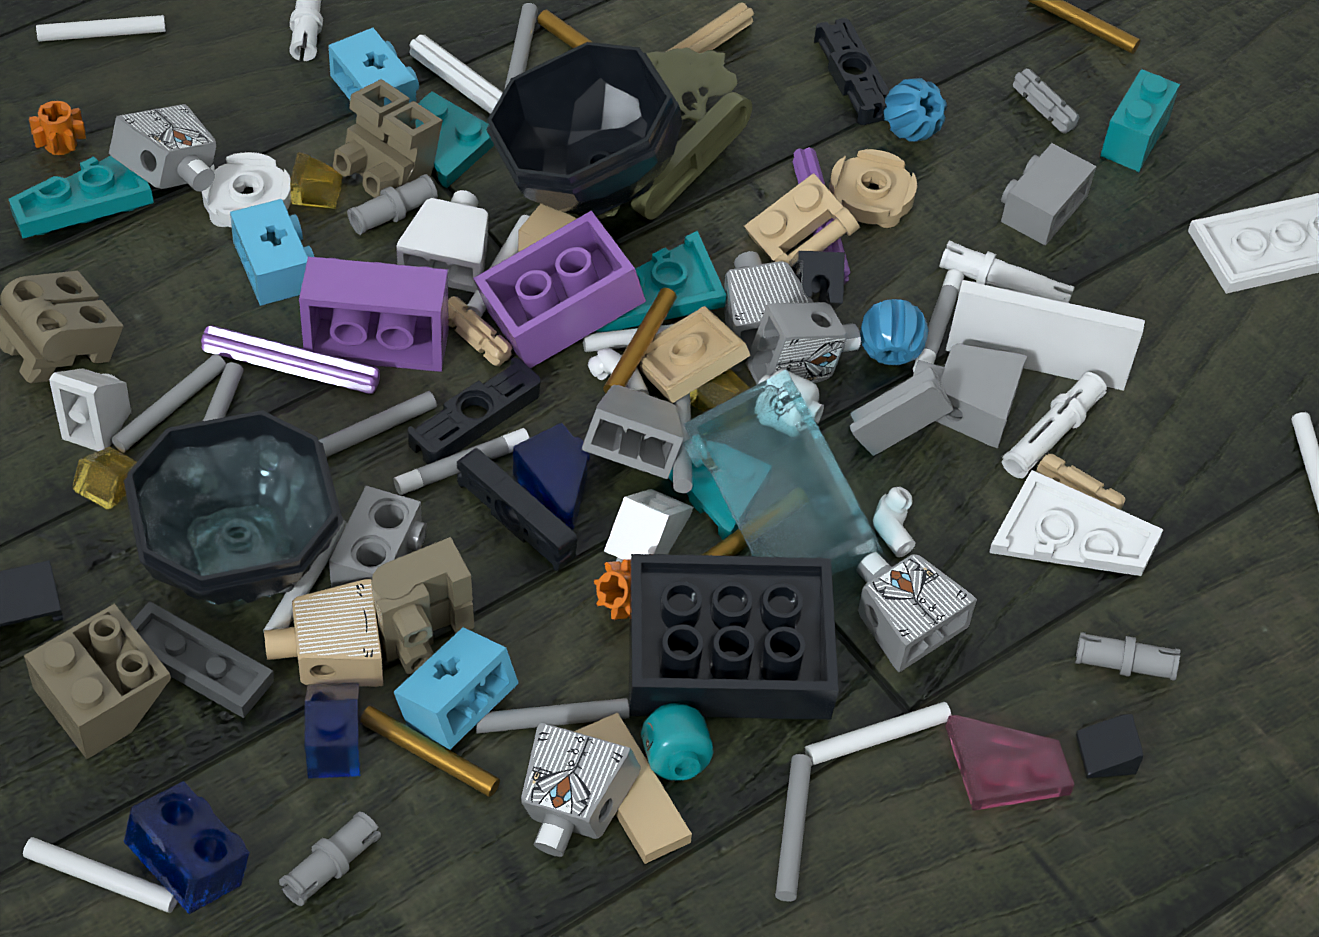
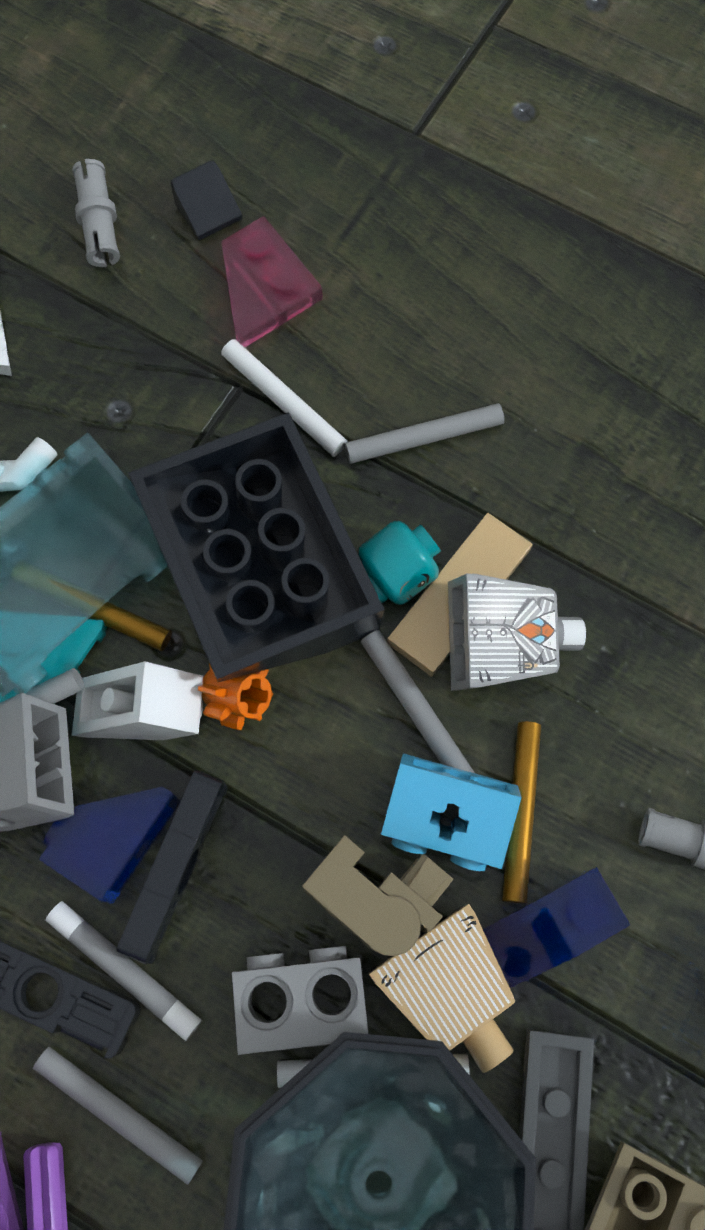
camera: 110 degrees left, 20 degrees up
light grey torso [856,552,977,672] -> none

